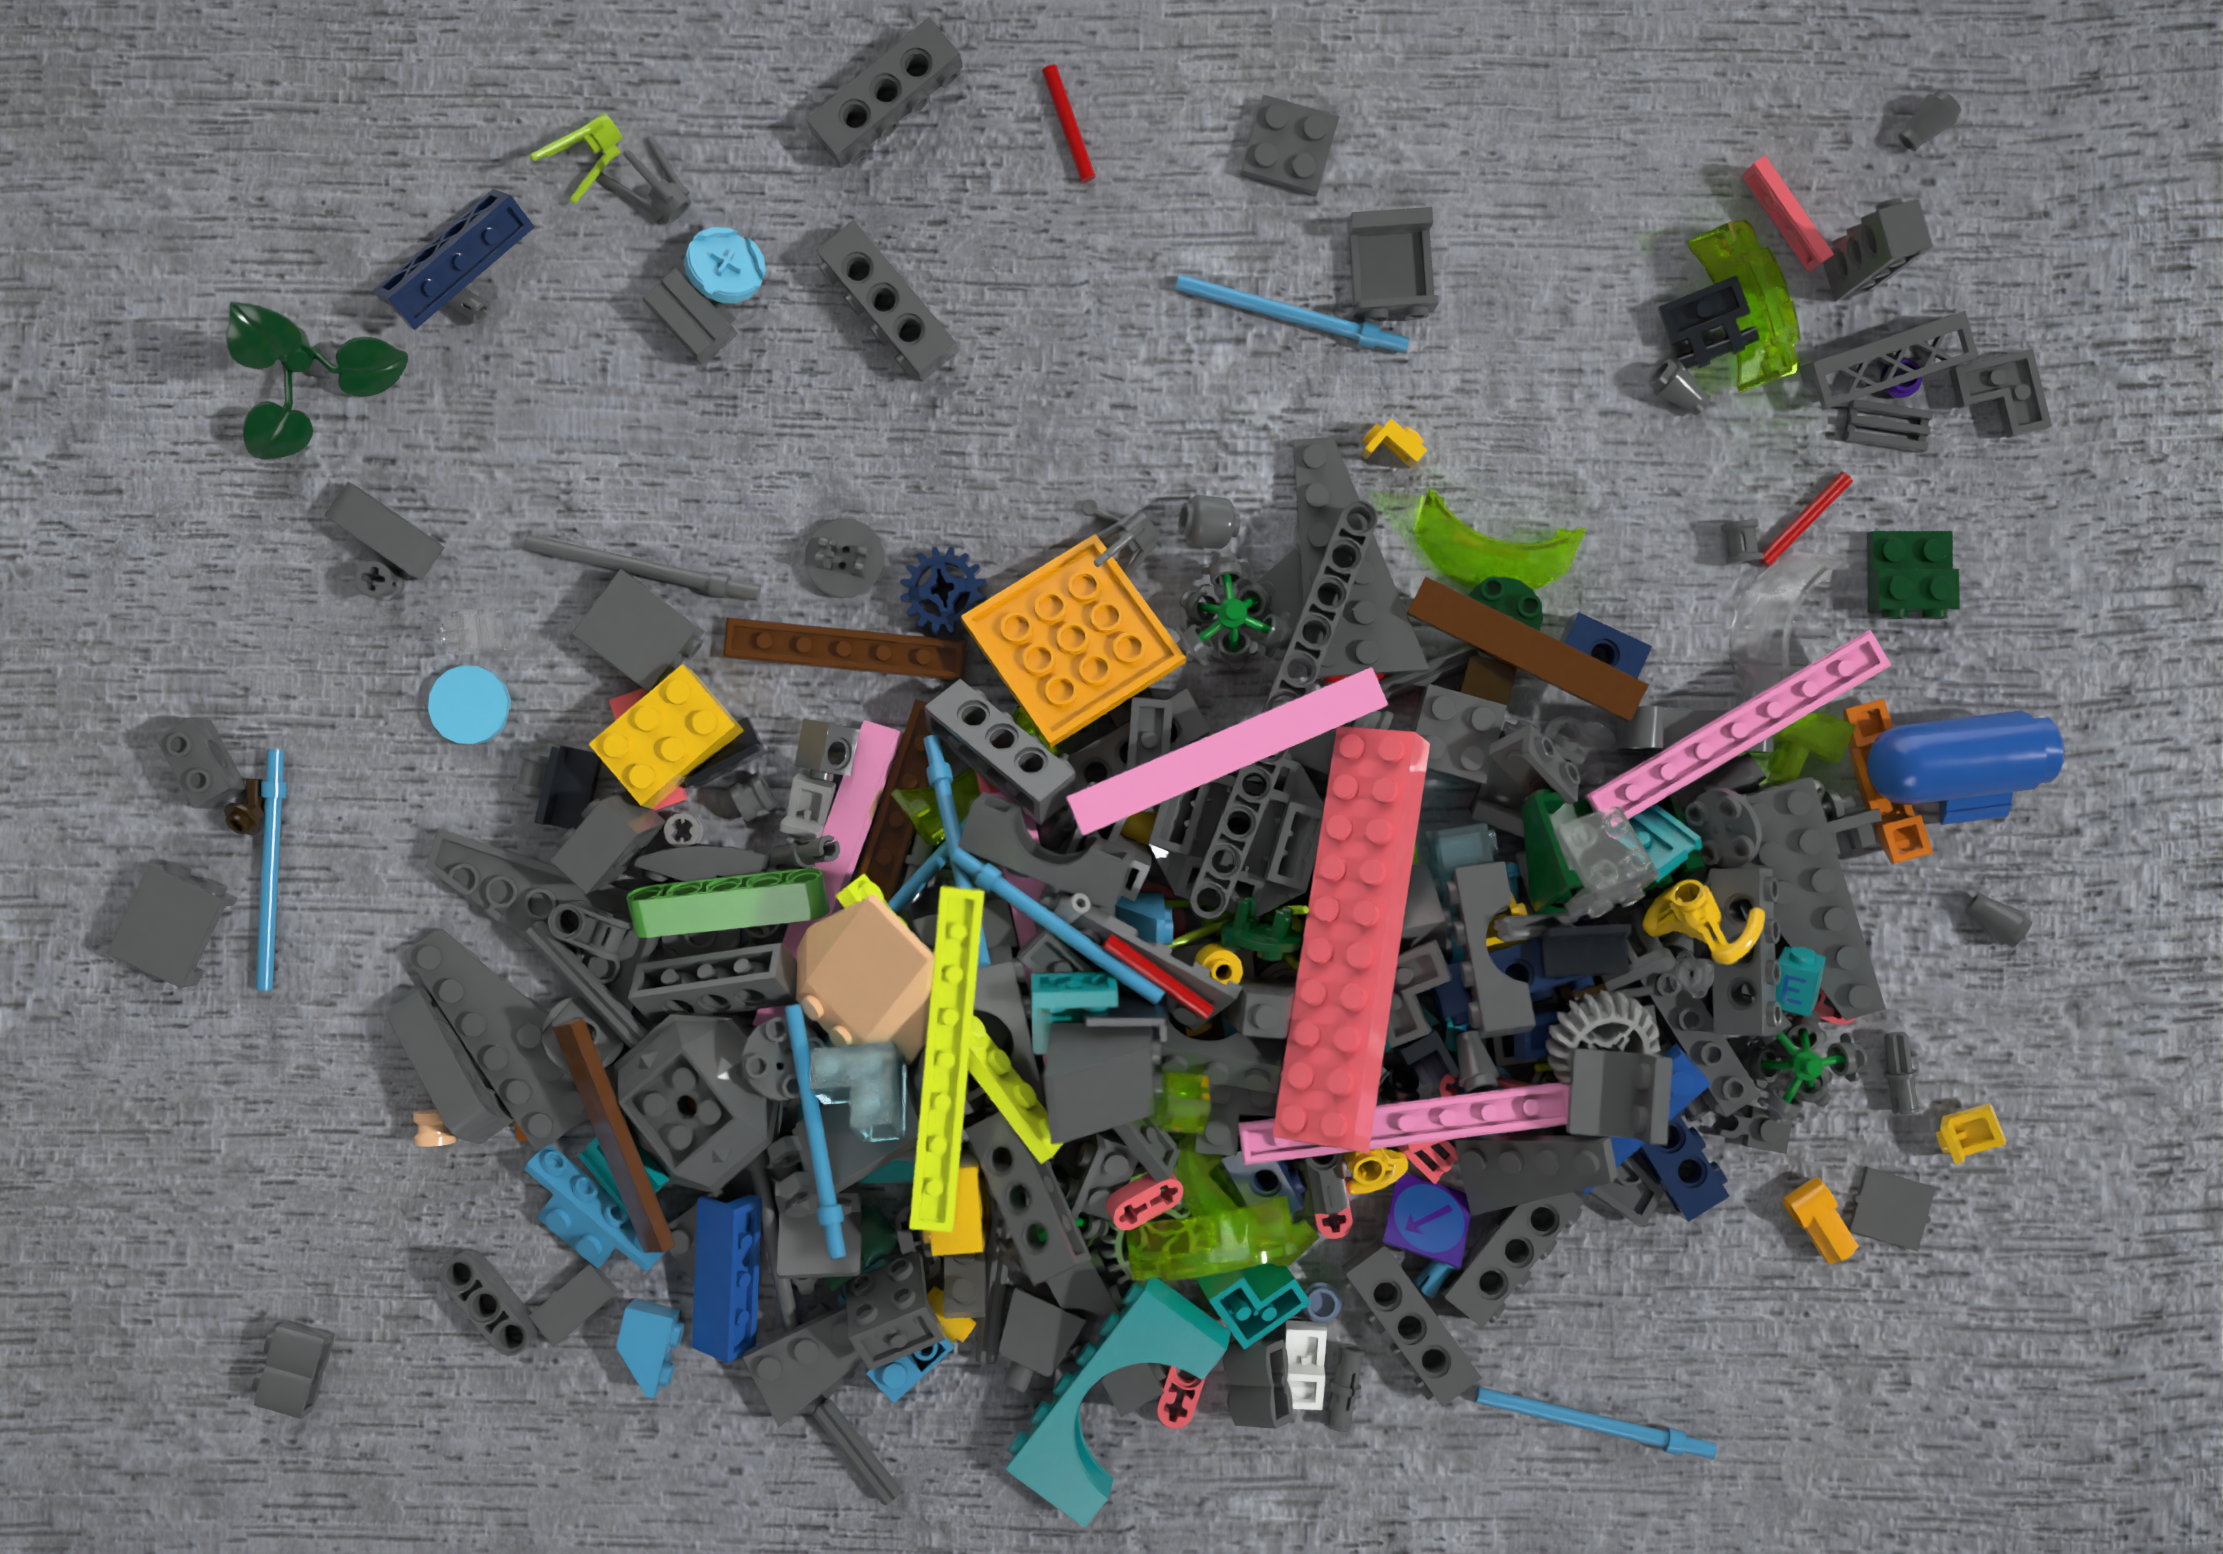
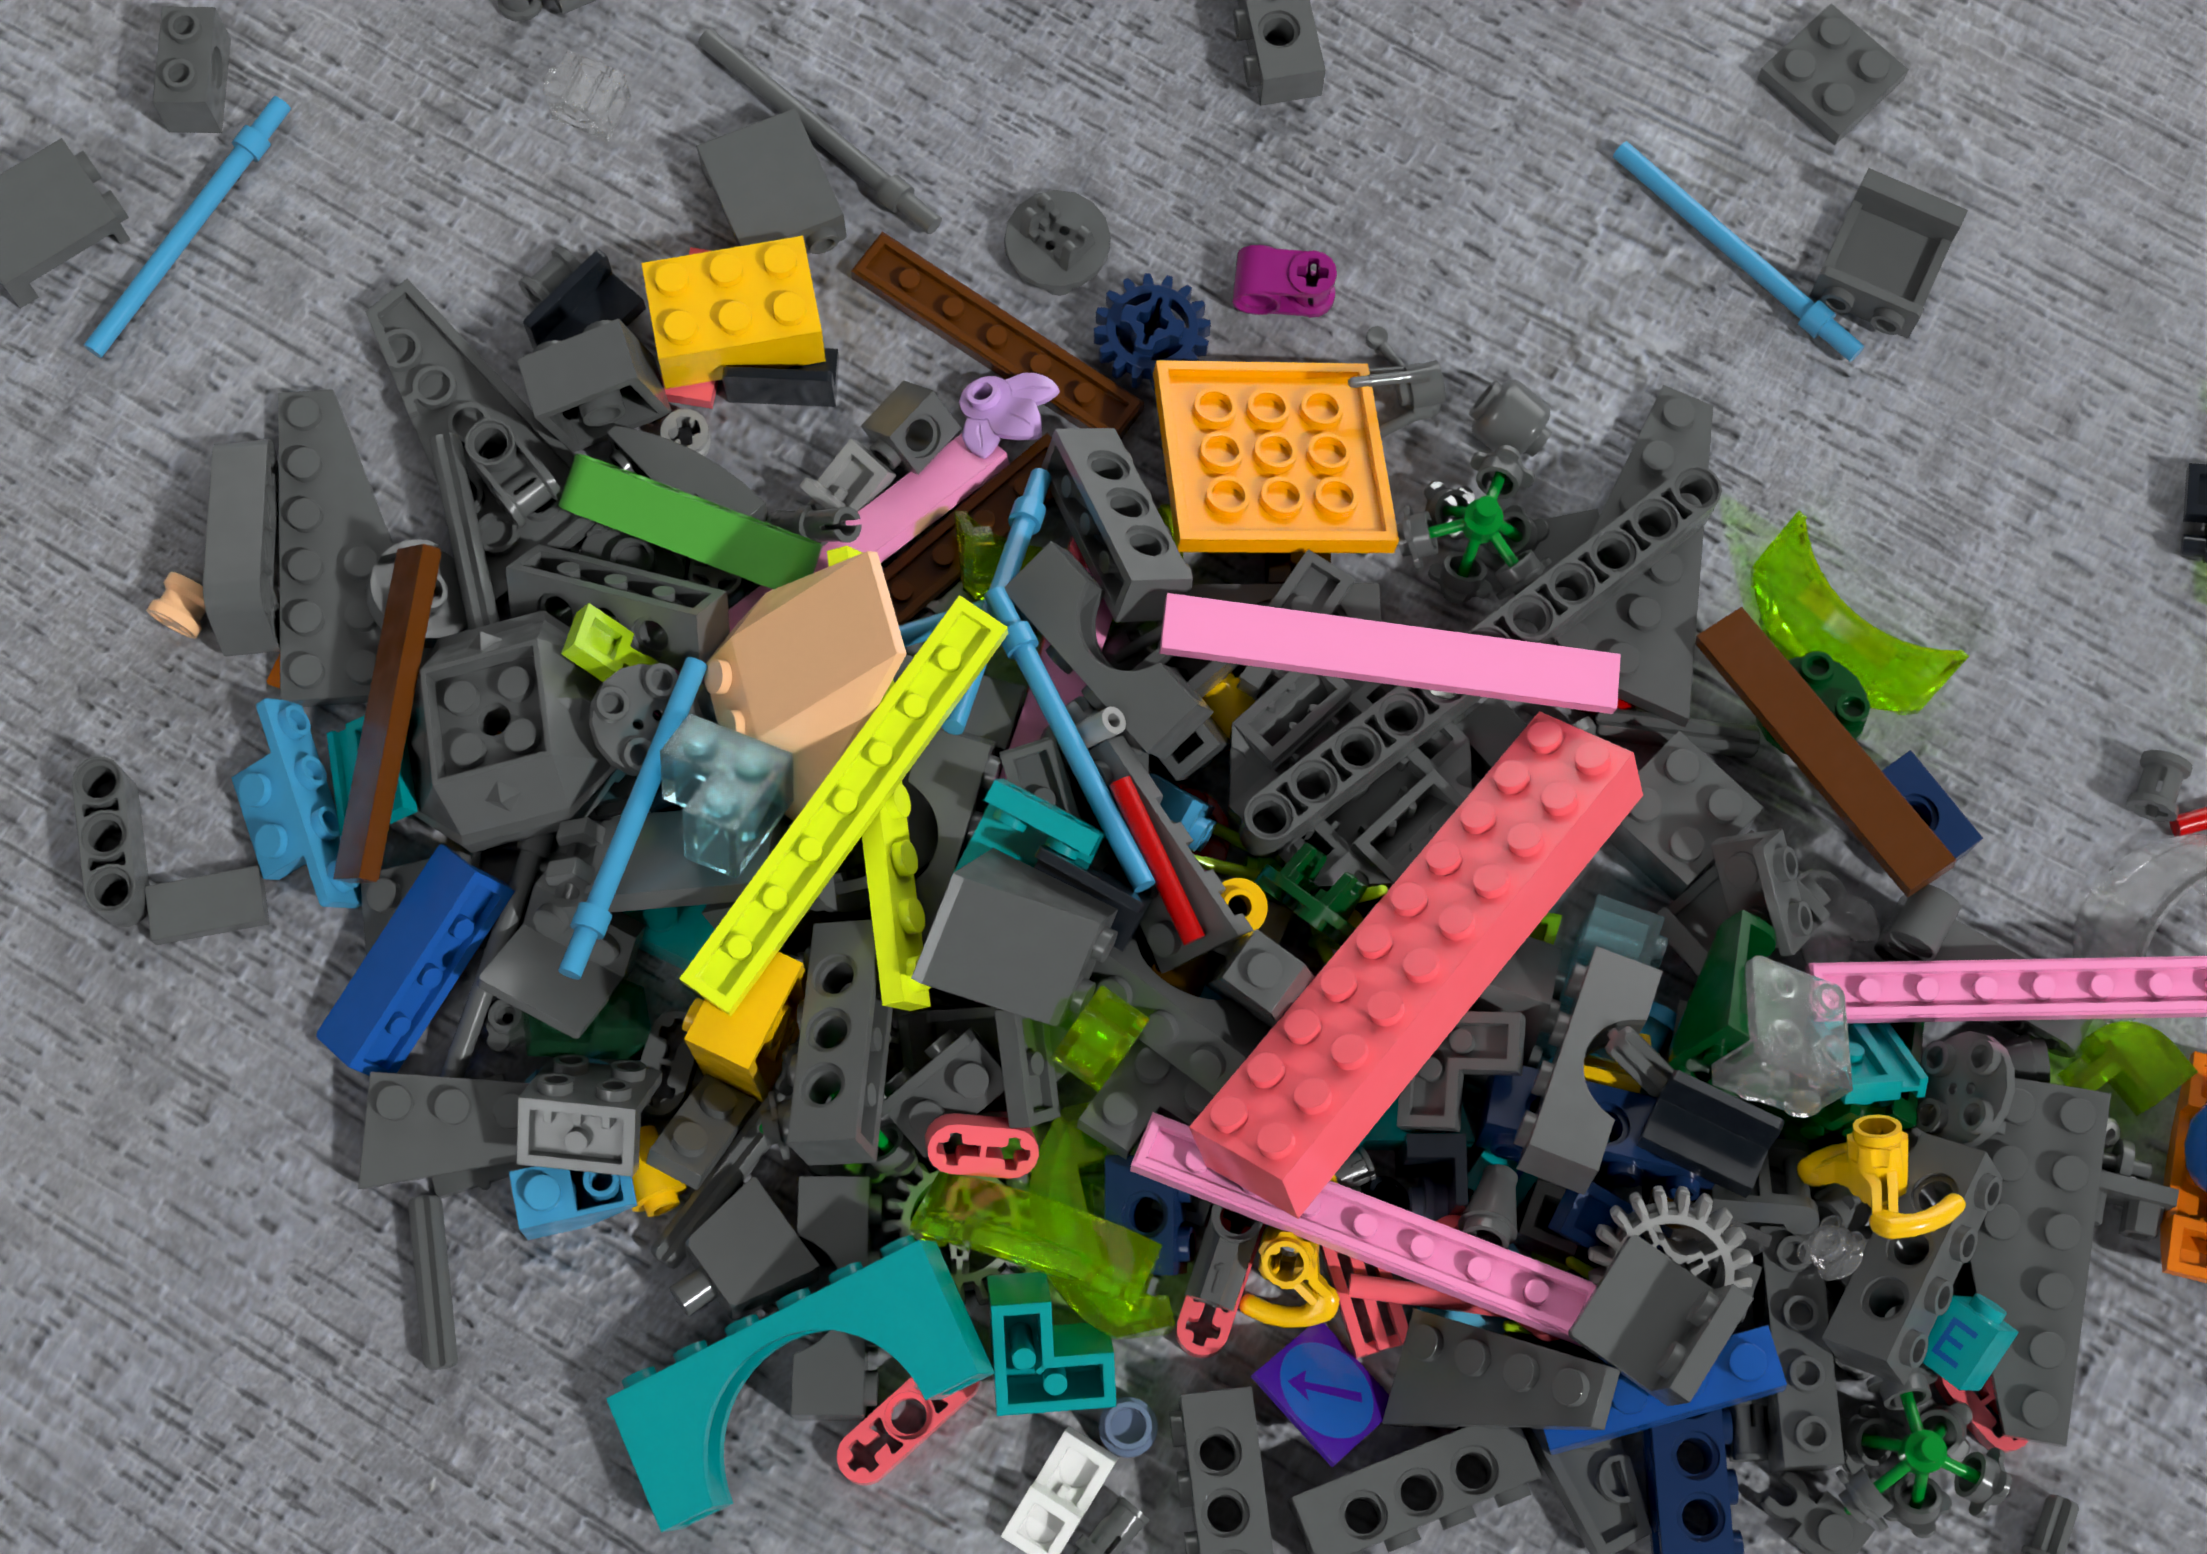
camera: 25 degrees right, 15 degrees down
dark brown plate [224,779,265,835] -> none
medium azure tile [428,665,511,745] -> none
dark azure slope [616,1299,684,1399] -> none
dark grey wheel [729,772,777,821] -> none
dark grey brick [1223,1338,1293,1429] -> none
yellow bracket [1361,419,1427,469] -> none
dark azure pin [1413,1259,1459,1298] -> none
dark brown panel [1456,655,1517,706] -> none
dark grey cone [1649,359,1711,415] -> none
none -> lime plate [561,603,659,682]
none -> lavender plate [959,373,1060,459]
none -> magenta piece [1232,245,1337,318]

